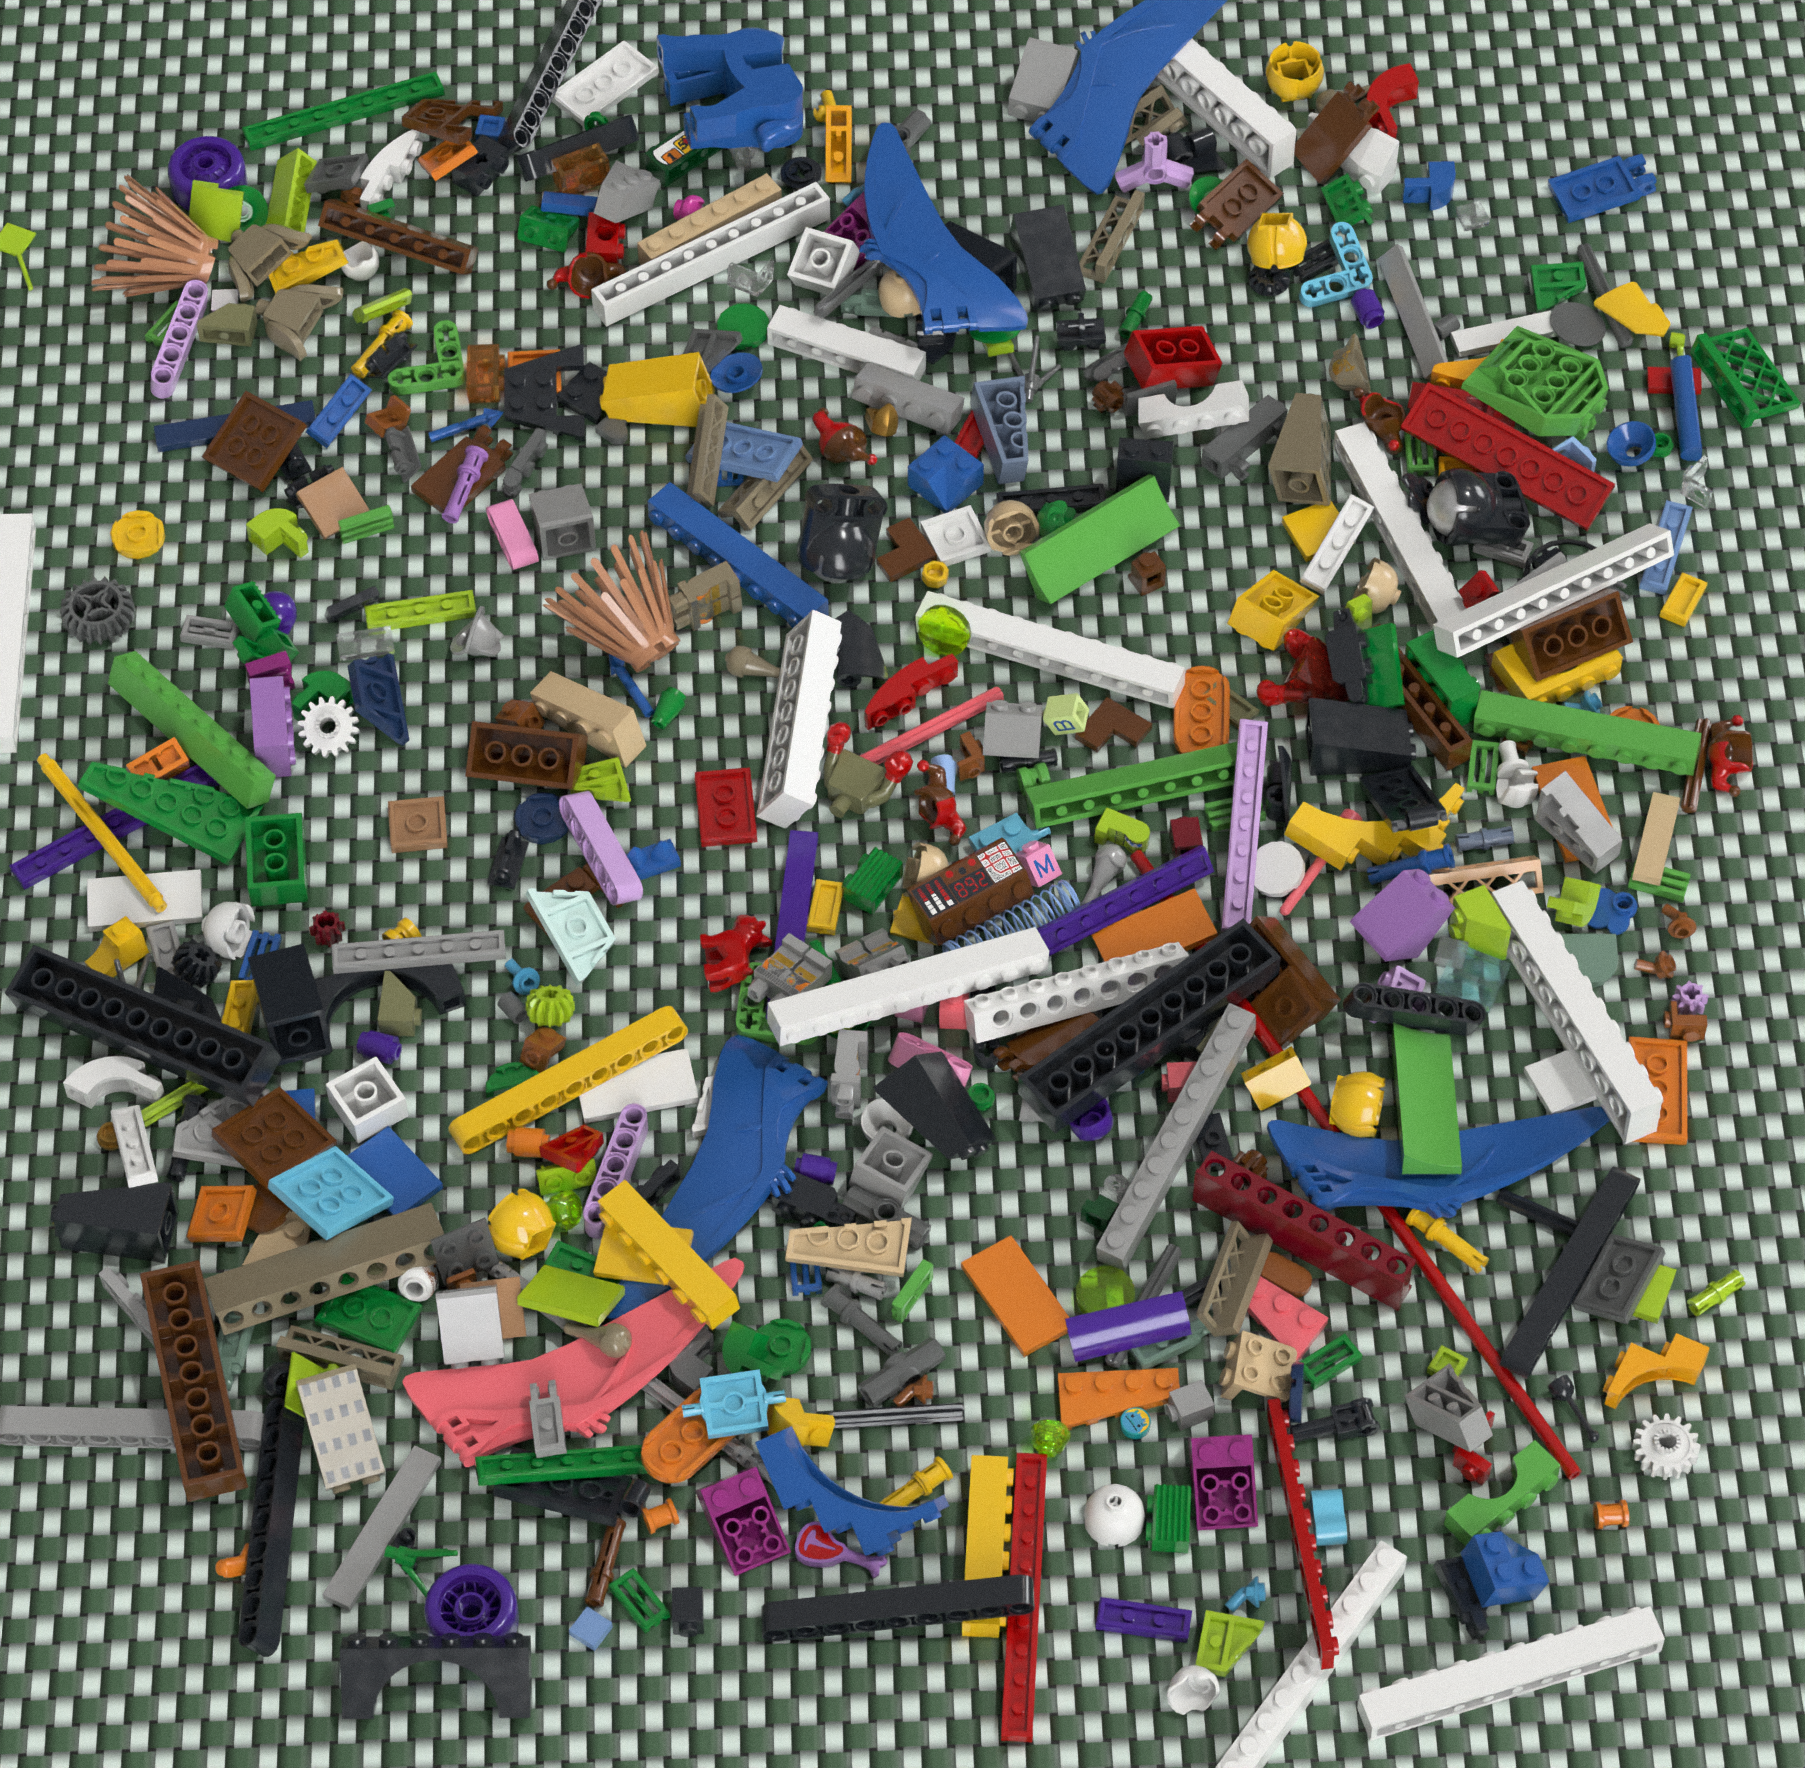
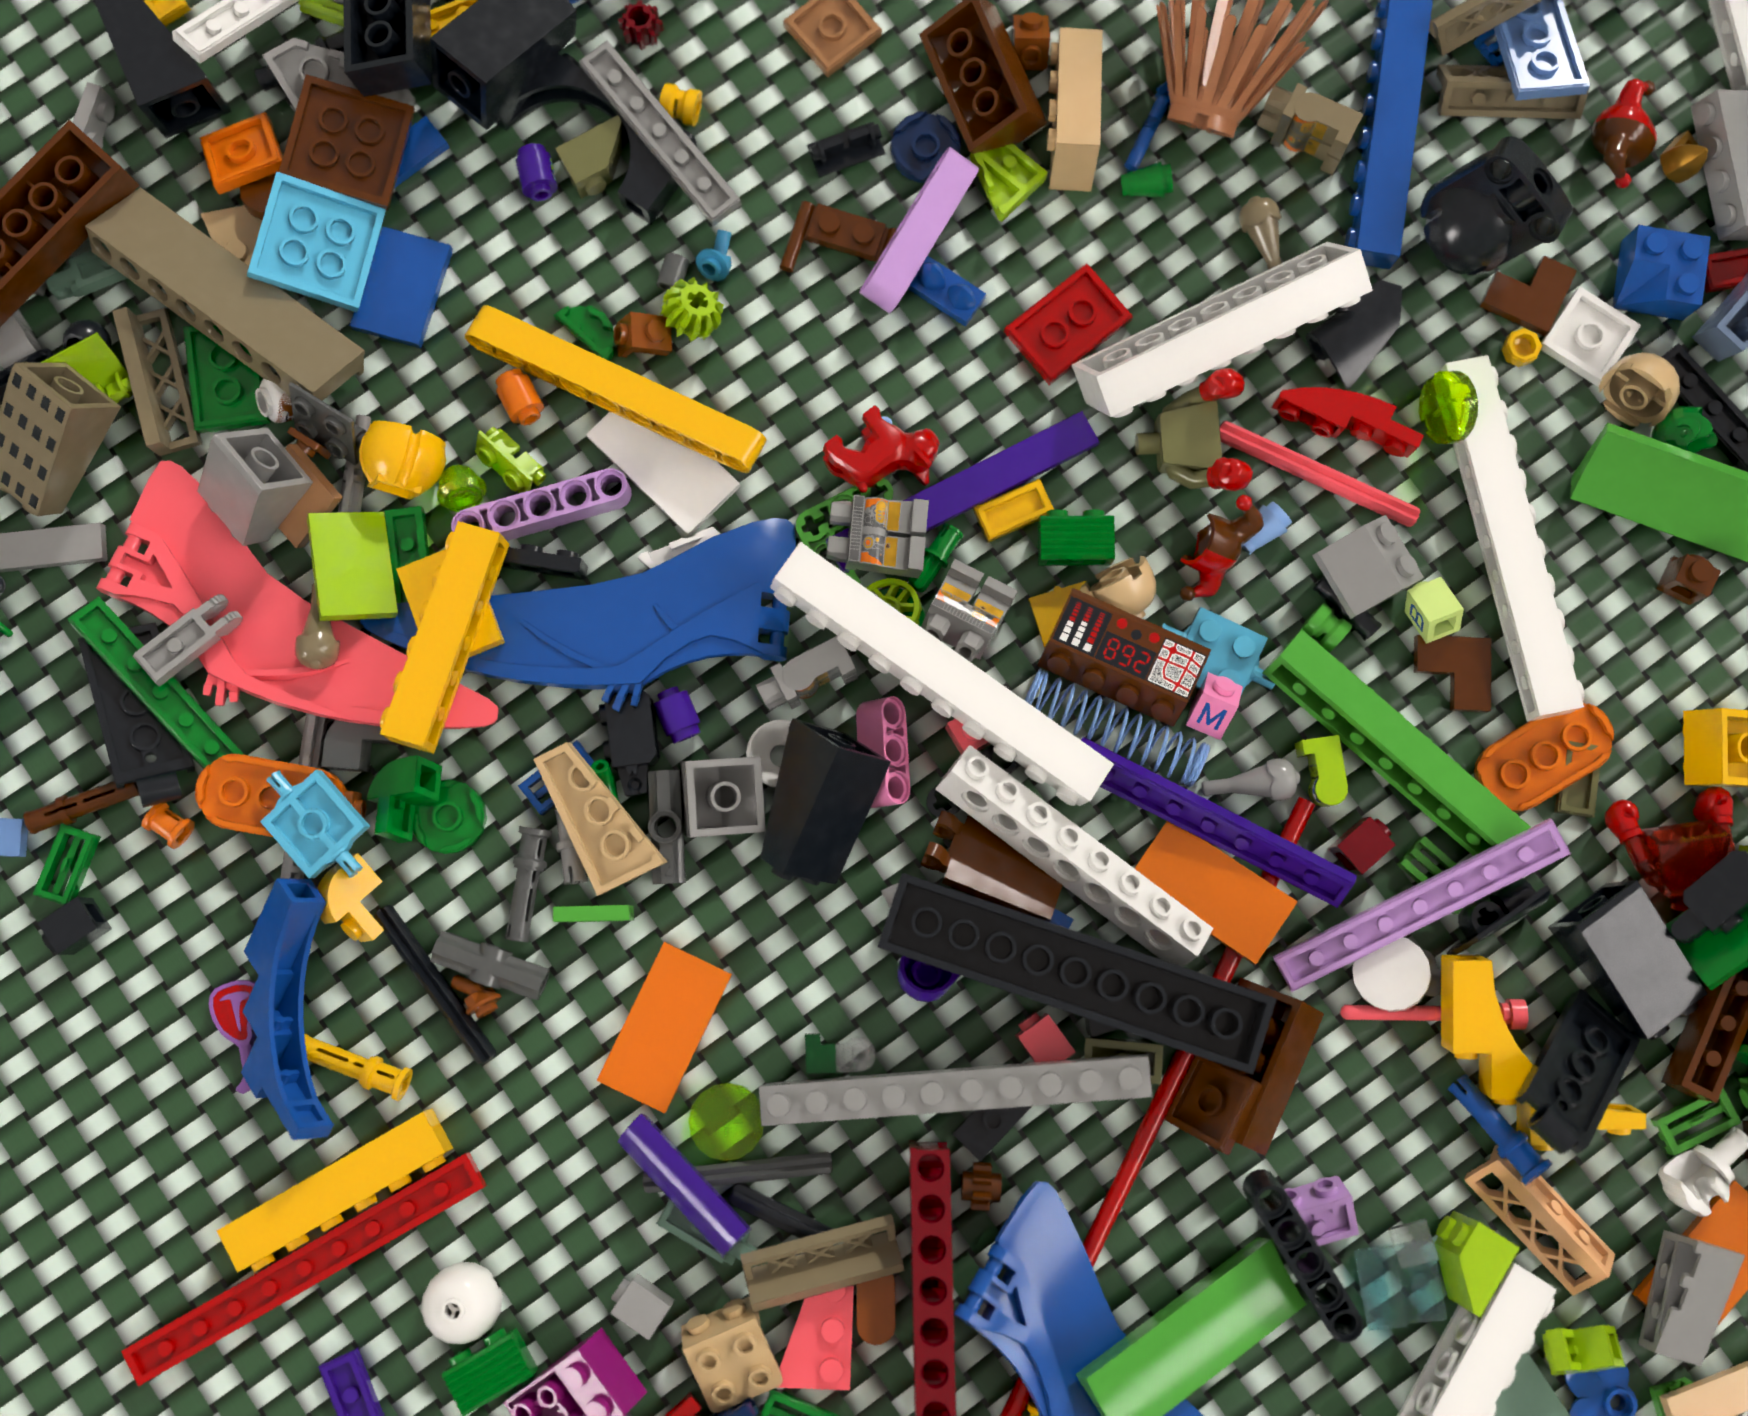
camera: 55 degrees right, 25 degrees up
white brick [326,1057,409,1144] -> none
light aqua wing [525,888,616,986] -> none
red wing [539,1125,604,1173] -> none
magenta slope [695,1467,791,1576] -> none
black beam [761,1575,1035,1642] -> none
dark orange bracket [957,731,985,781] -> none
green plate [967,1083,995,1111] -> none
clear neon green cone [1030,1419,1071,1458] -> none
orange wing [1058,1368,1180,1433] -> none
tile [1120,1407,1151,1439] -> none
yellow panel [1241,1046,1311,1111] -> none
yellow piece [1329,1071,1385,1138] -> none
medium lavender slope [1350,869,1455,961] -> none
sand blue pin [1455,826,1514,852] -> none

